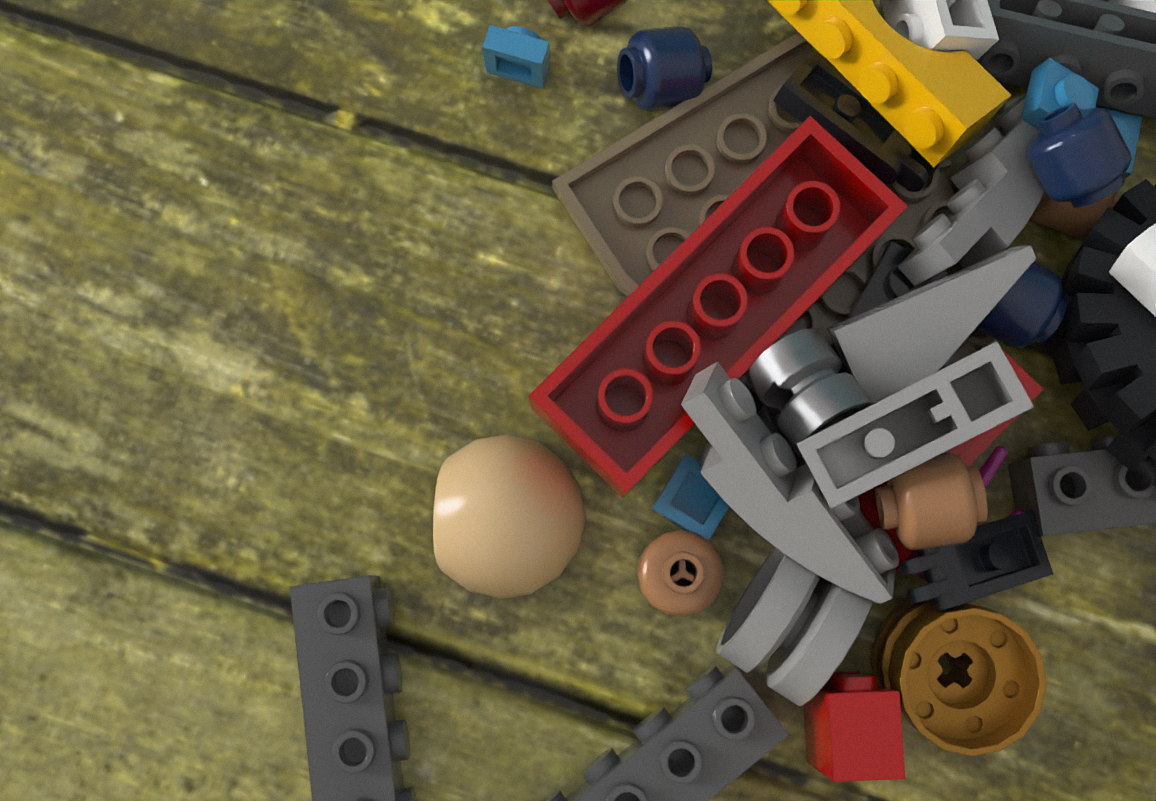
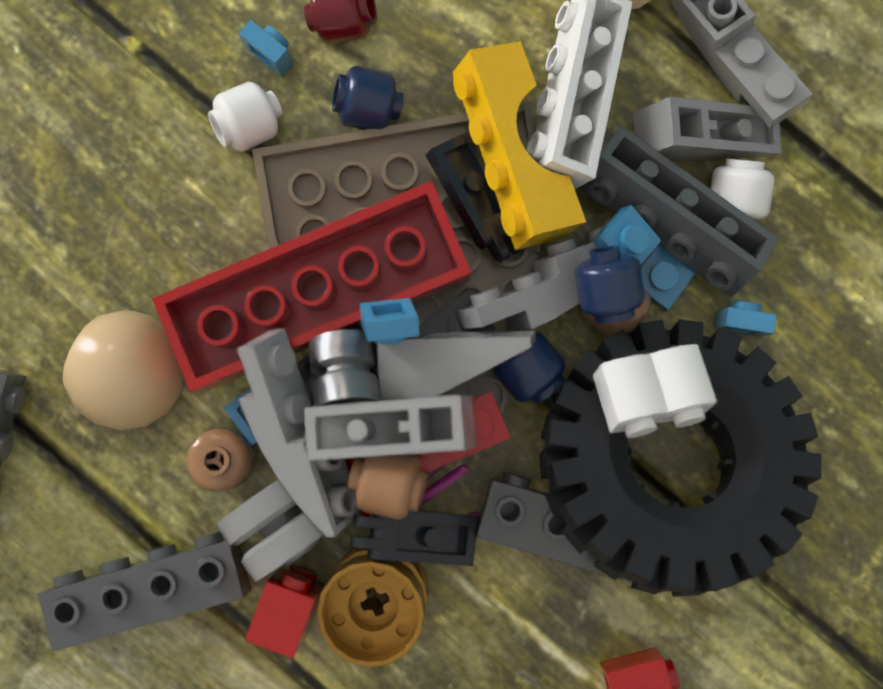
camera: 25 degrees right, 5 degrees up
none -> white head [208,81,283,152]
none -> dark azure plate [359,298,419,345]

